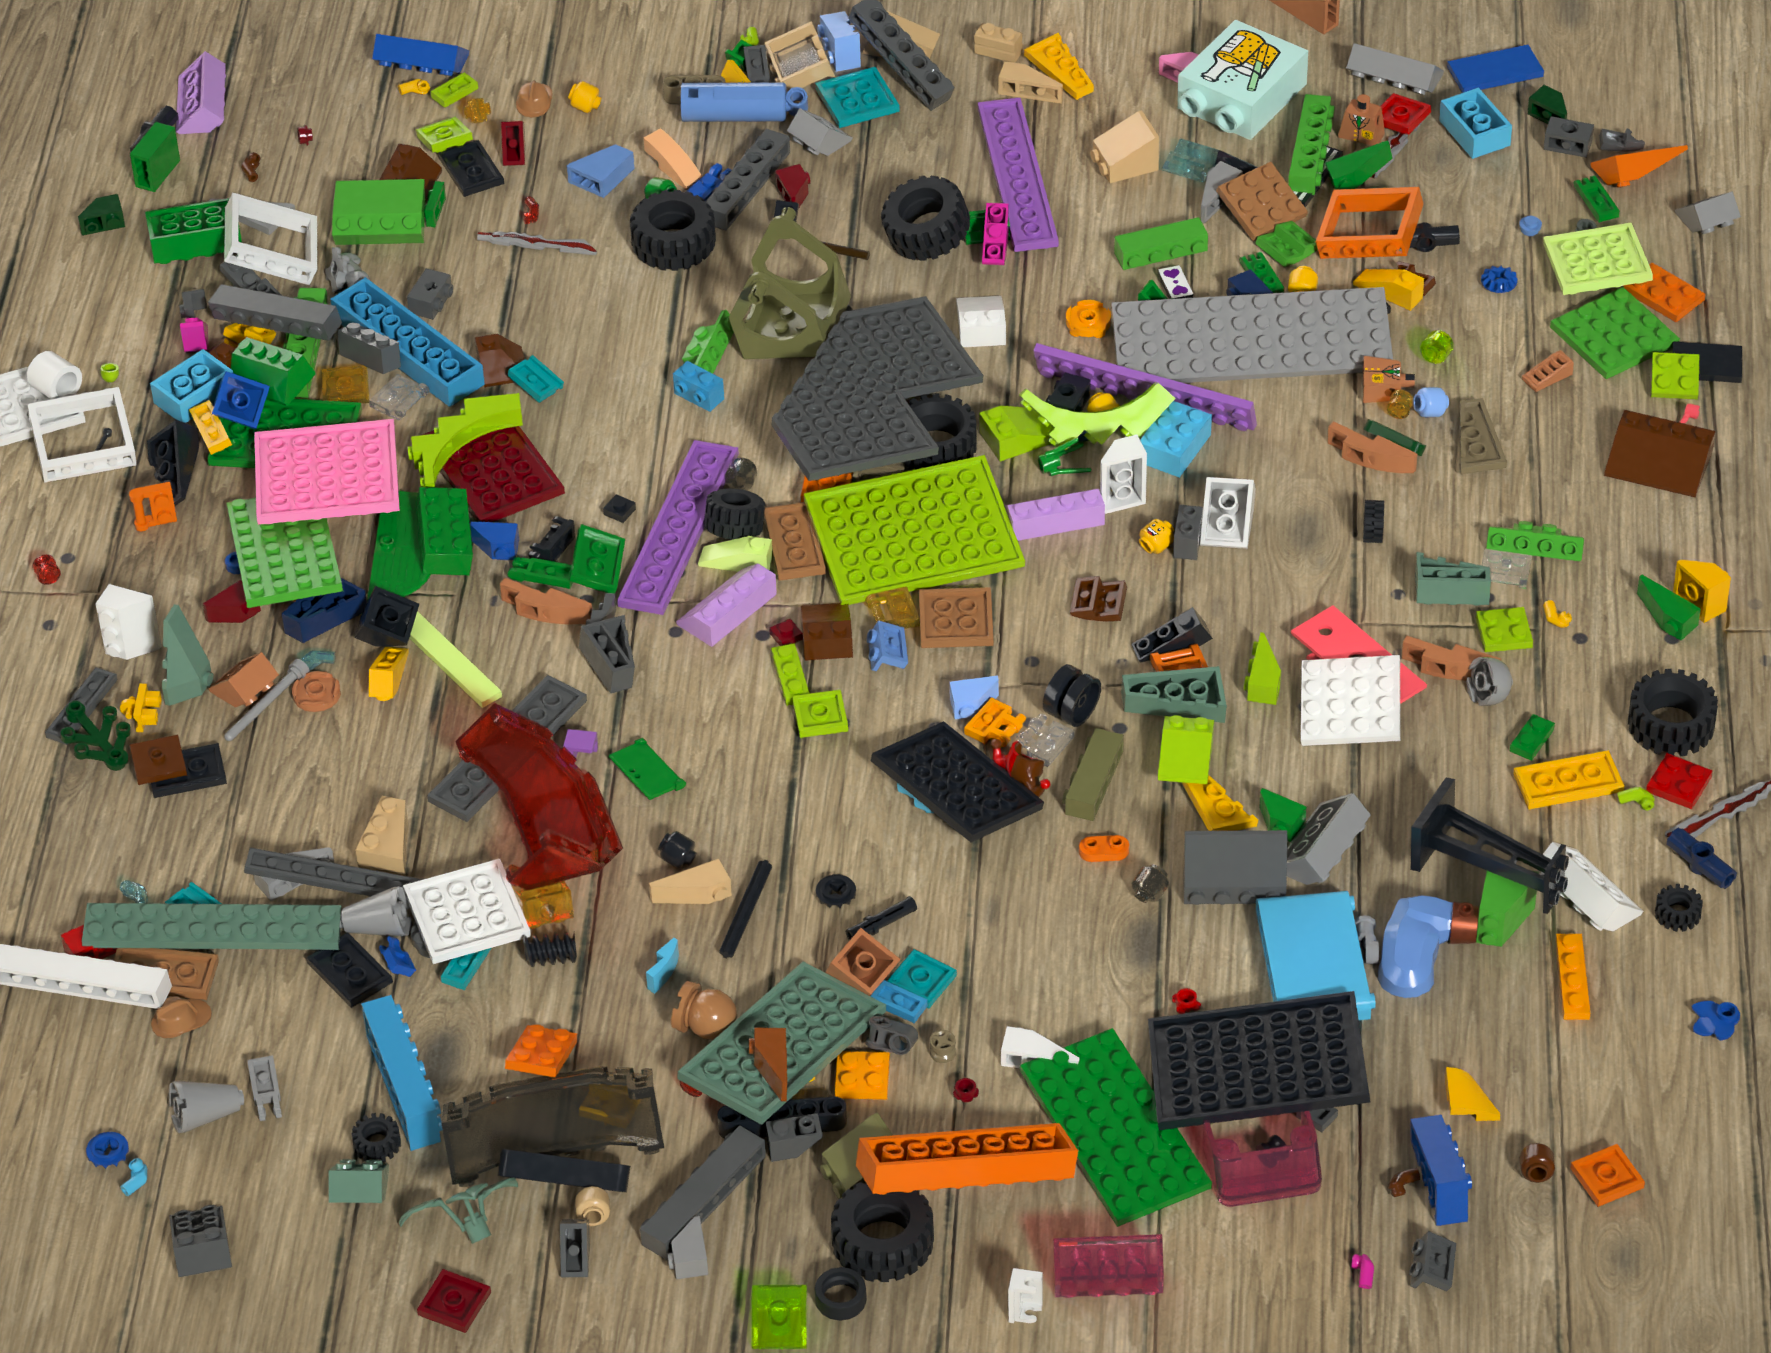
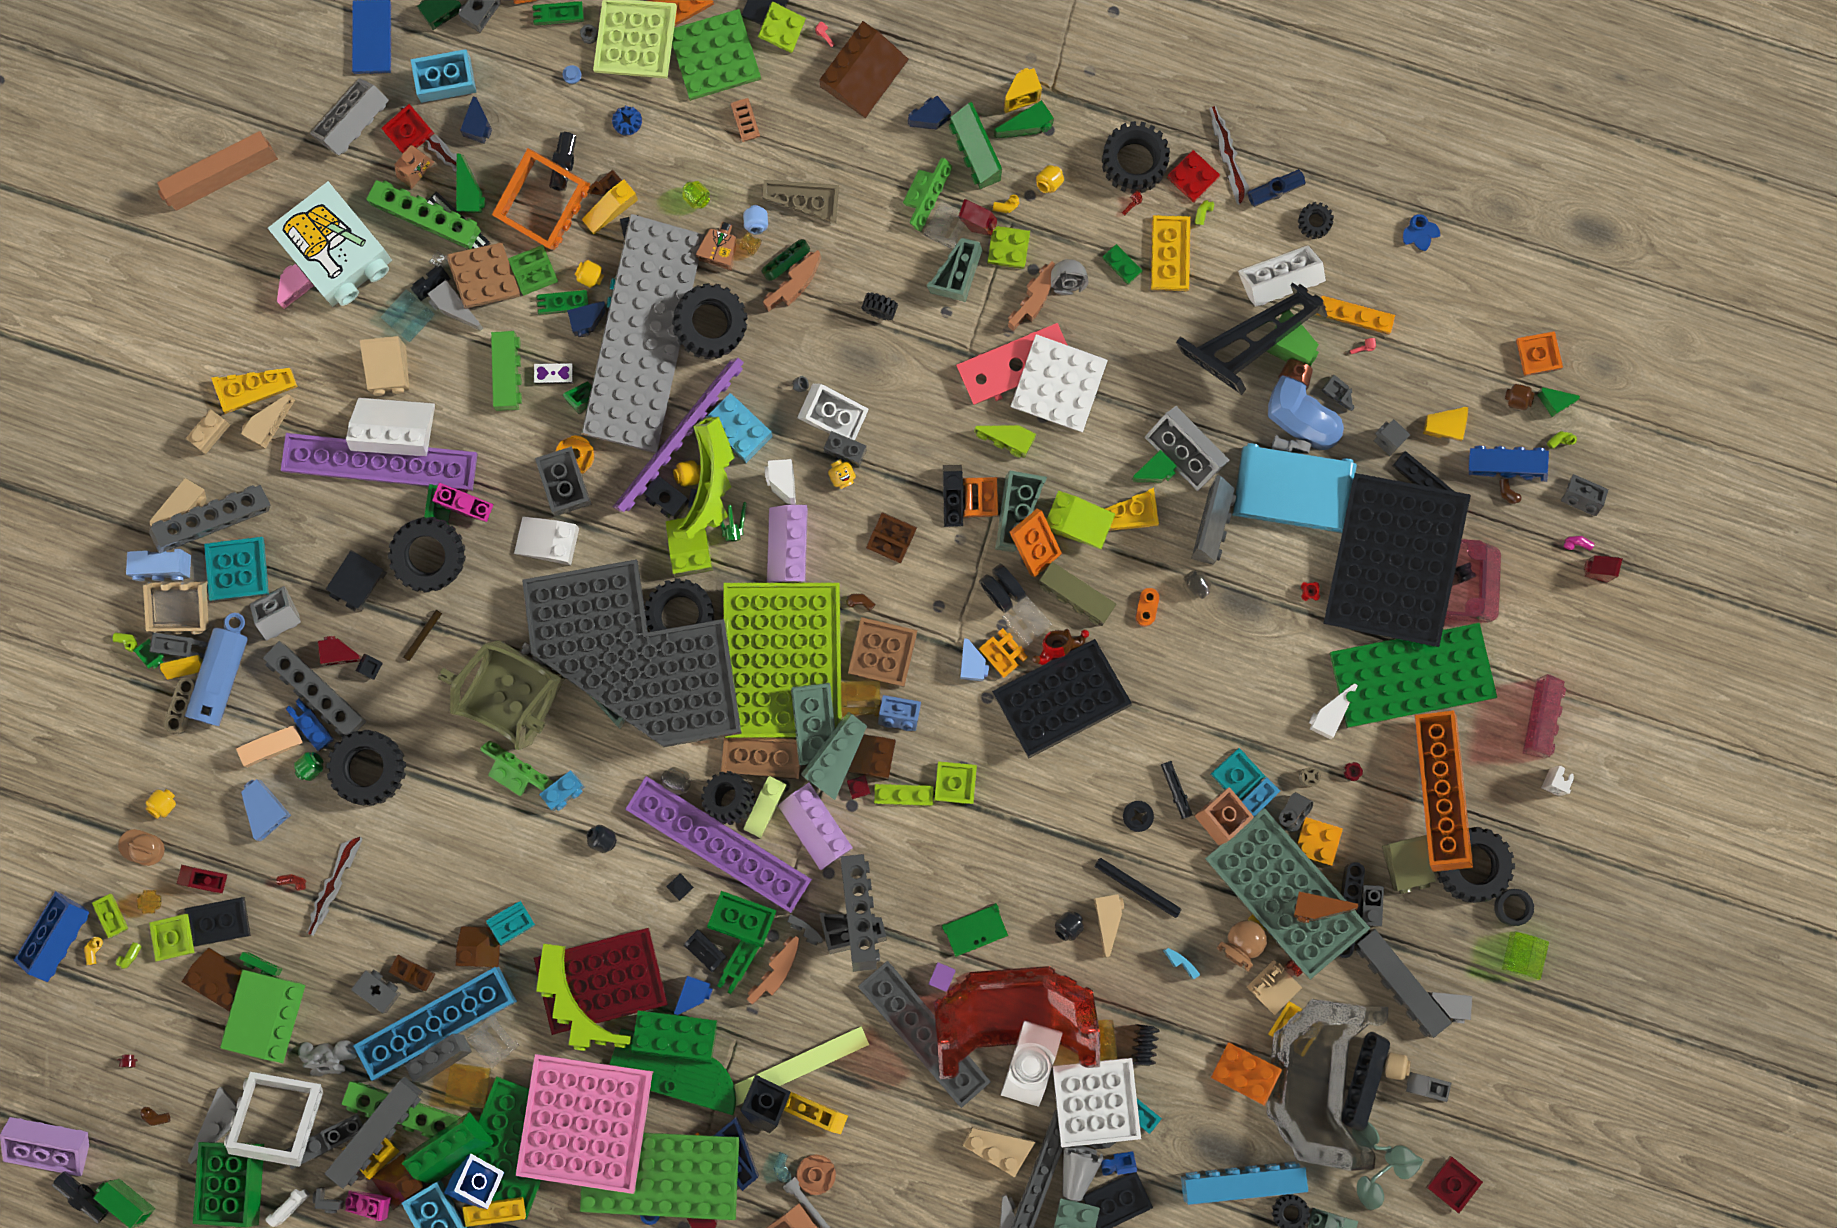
camera: 80 degrees left, 35 degrees up
none -> lime arm [116,942,142,969]
none -> white plate [265,1189,310,1227]
none -> black panel [326,550,387,612]
none -> white slope [346,398,435,456]
none -> reddish brown slope [389,955,436,991]
none -> dark blue slope [460,96,492,144]
none -> dark grey slope [535,446,592,516]
none -> black head [587,825,617,853]
none -> black tyre [672,283,748,359]
none -> sand green tile [791,683,835,765]
none -> dark grey hinge [792,376,809,392]
none -> sand green wedge [801,712,867,800]
none -> dark grey brick [840,854,880,972]
none -> reddish brown arm [846,593,876,612]
none -> dark blue slope [908,95,951,130]
none -> green slope [949,102,1002,189]
none -> dark red slope [958,199,997,236]
none -> white slope [1001,1021,1062,1107]
none -> orange plate [1010,509,1062,577]
none -> yellow head [1036,165,1064,193]
none -> clear red hand [1122,191,1143,216]
none -> tan hinge [1247,960,1302,1016]
none -> dark grey slope [1321,375,1354,411]
none -> coral hand [1350,338,1376,355]
none -> dark grey brick [1373,419,1411,456]
none -> black tile [1392,451,1455,492]
none -> green slope [1537,387,1580,417]
none -> lime arm [1547,431,1577,449]
none -> dark red slope [1584,555,1623,583]

